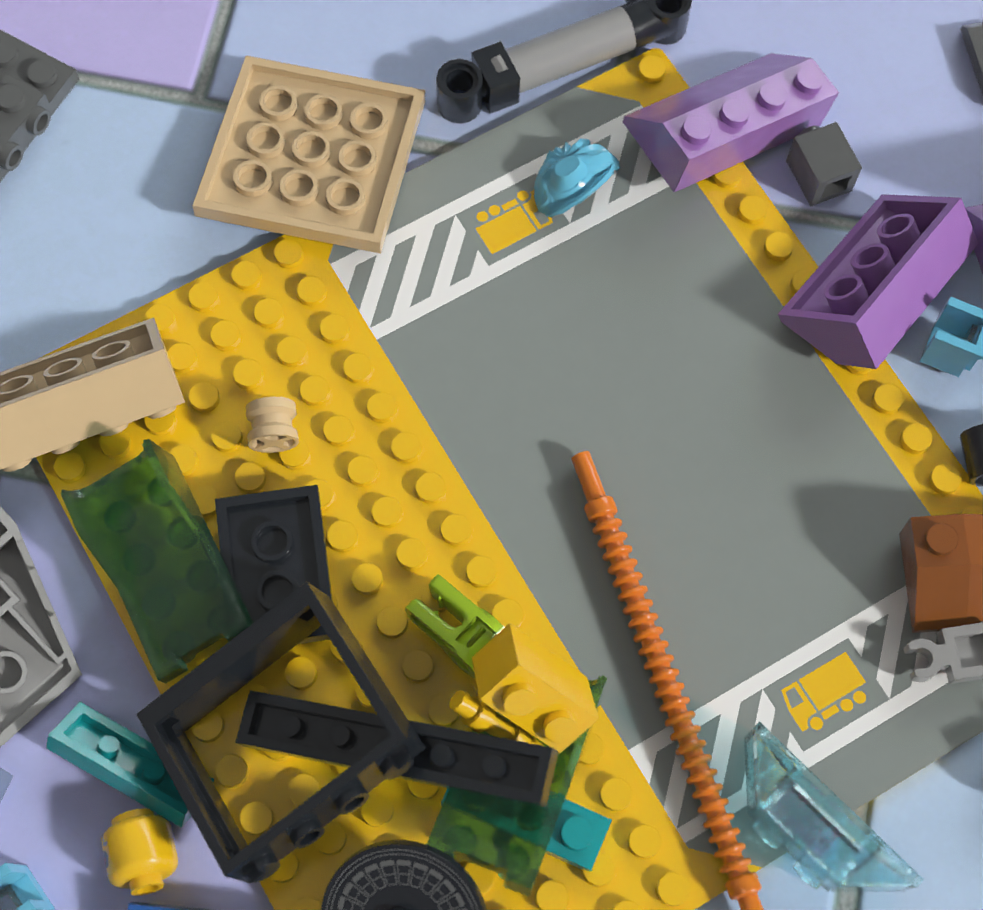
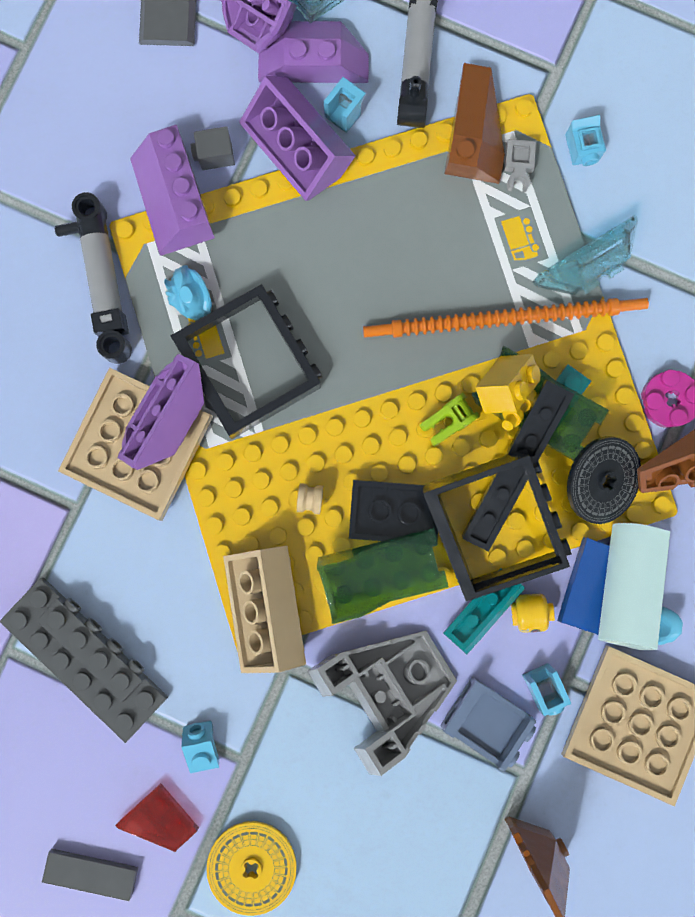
camera: 75 degrees left, 15 degrees up
none -> medium lavender wedge [118,354,204,470]
none -> black window [170,284,323,440]

